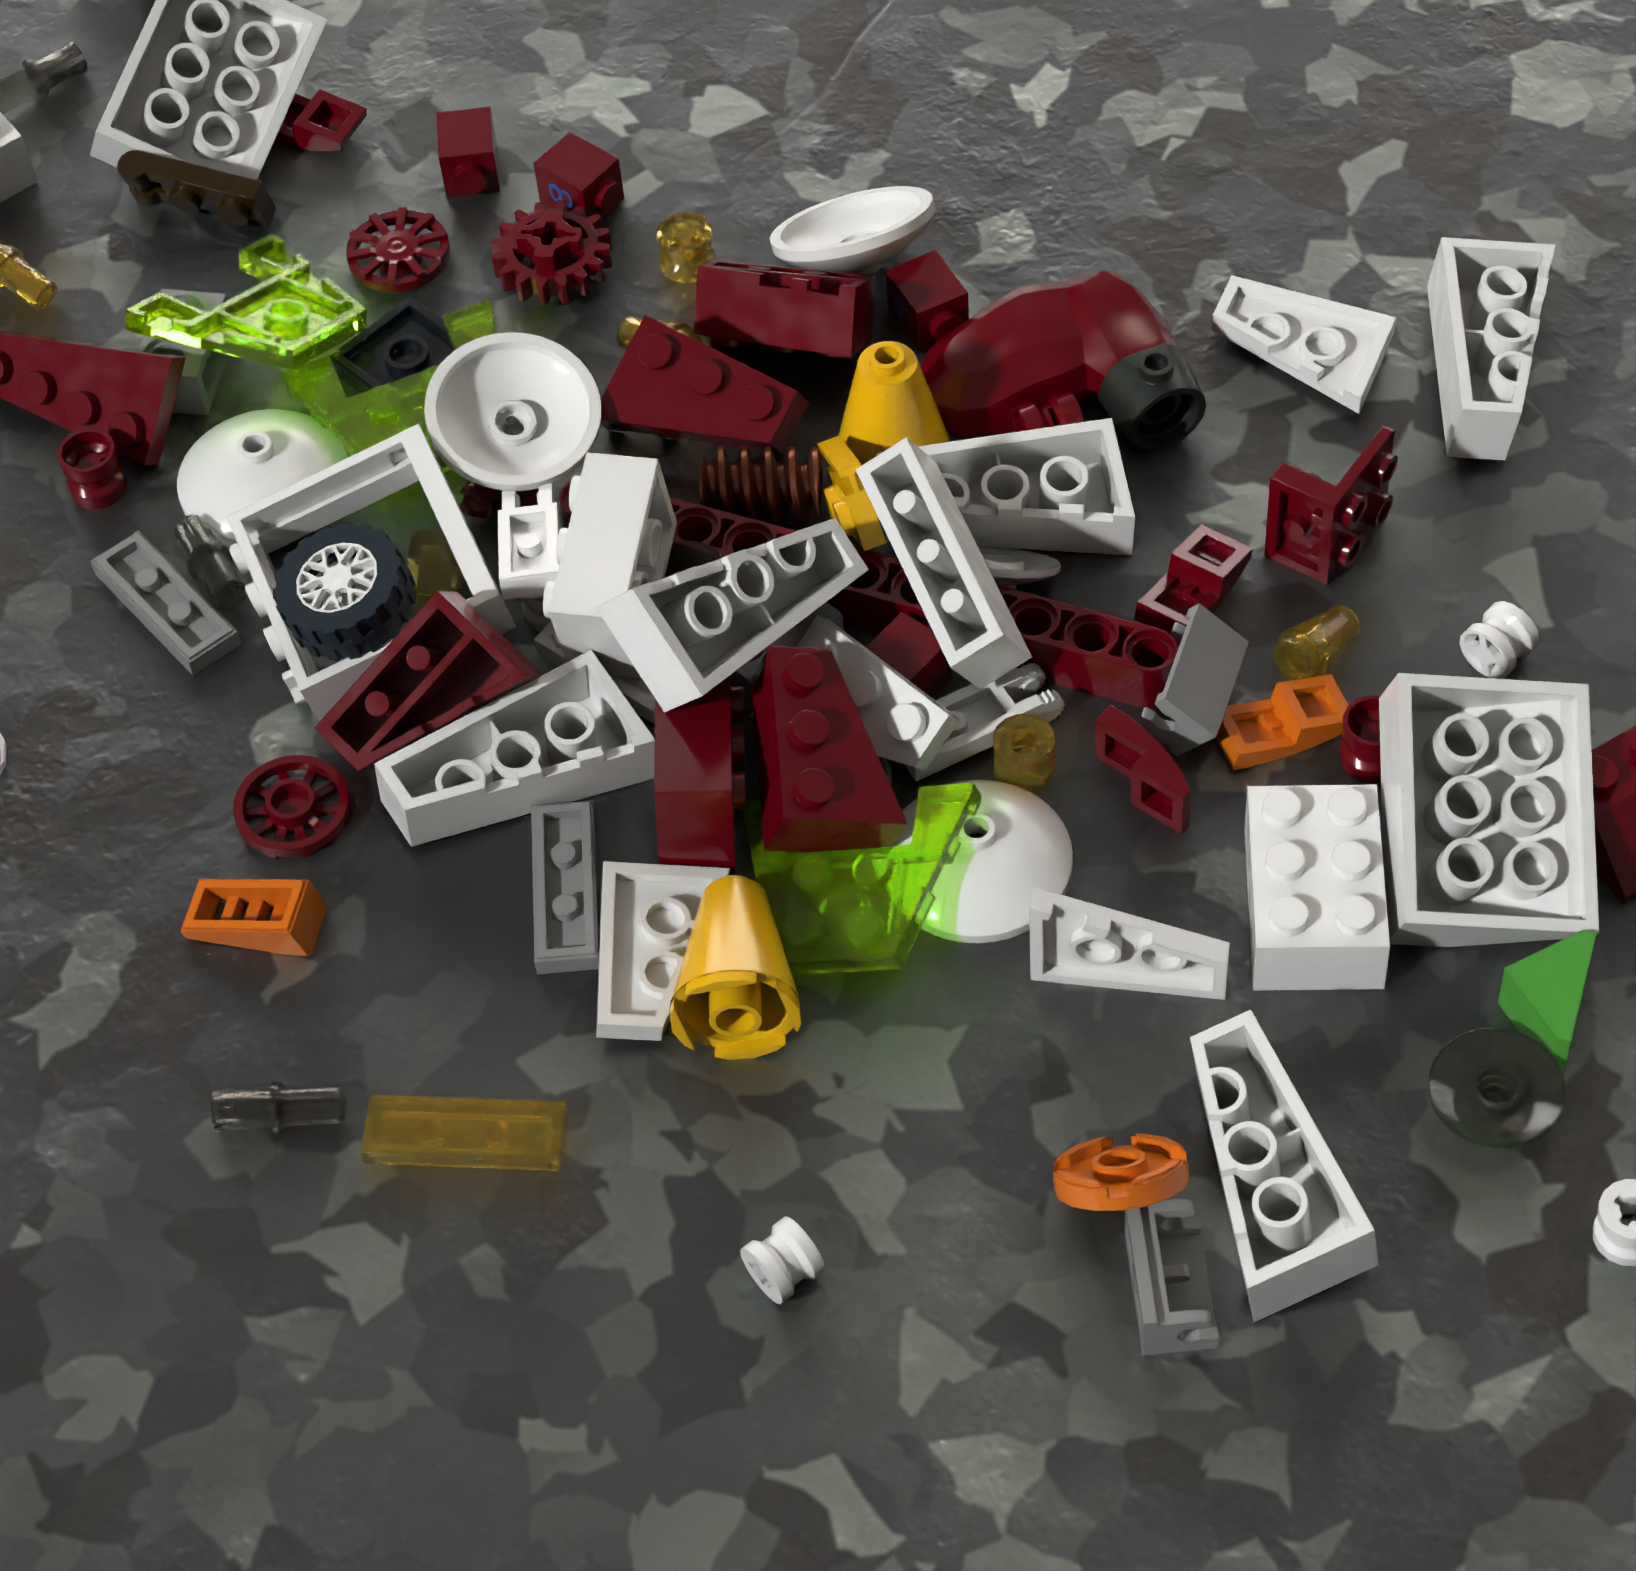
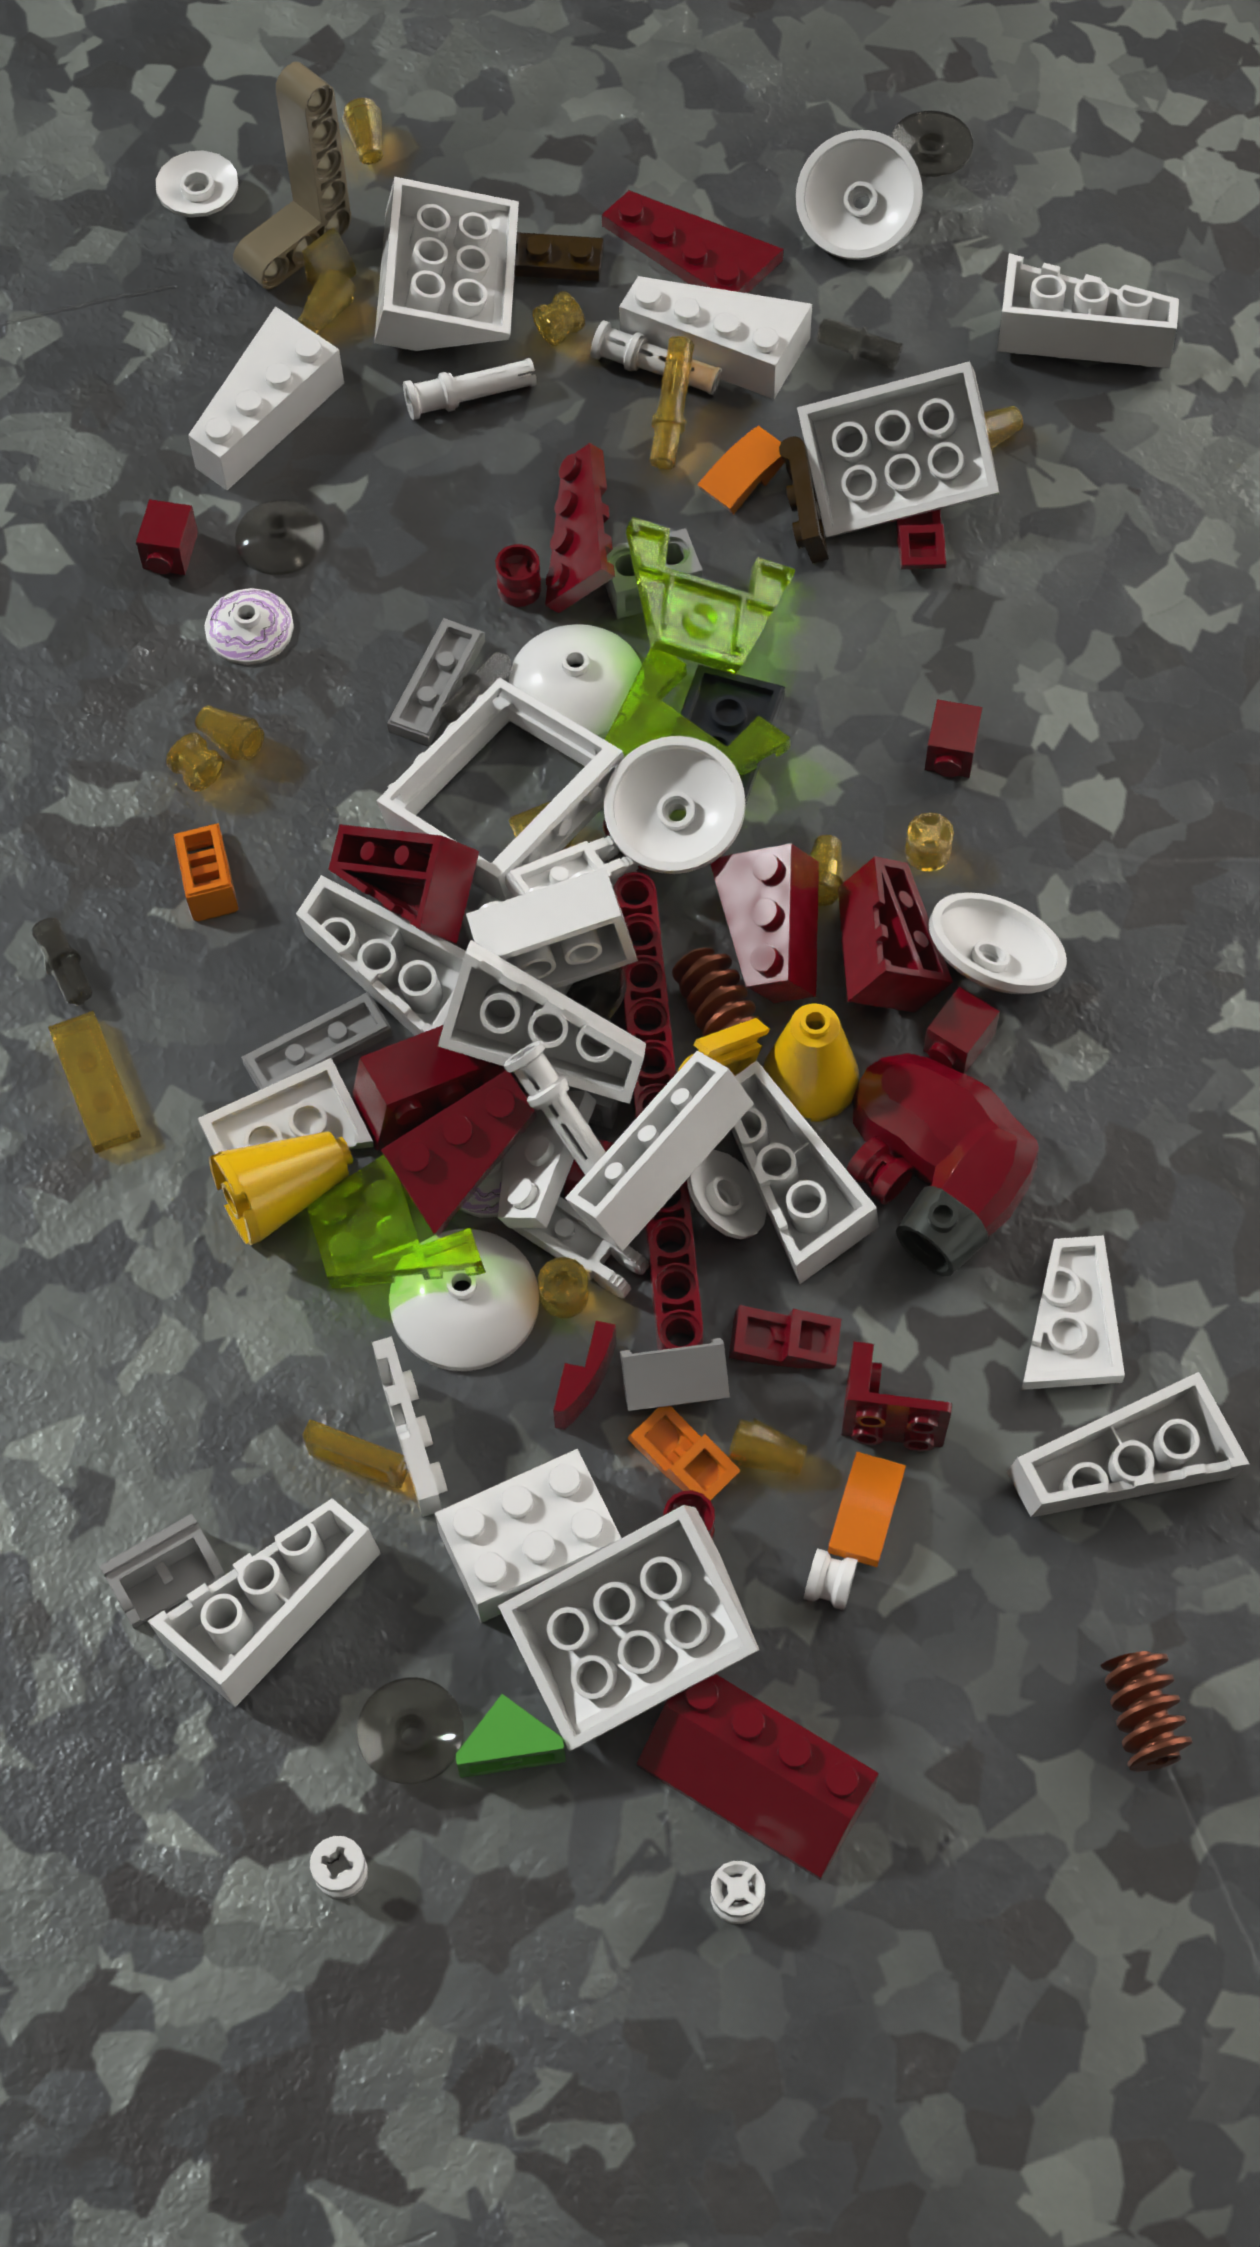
camera: 60 degrees right, 10 degrees up
dark red wheel [233,755,351,859] -> none
black wheel [273,523,417,661] -> none
dark red wheel [346,207,450,293] -> none
dark red brick [436,106,500,197] -> none
dark red gear [491,200,613,306] -> none
white wheel [740,1216,826,1304] -> none
orange tile [1053,1134,1190,1211] -> none
none -> clear yellow wheel [166,733,225,792]
none -> clear yellow cone [195,705,264,761]
none -> clear yellow tile [302,1419,408,1489]
none -> white pin [503,1040,606,1175]
none -> orange slope [697,425,784,515]
none -> orange slope [827,1451,906,1567]

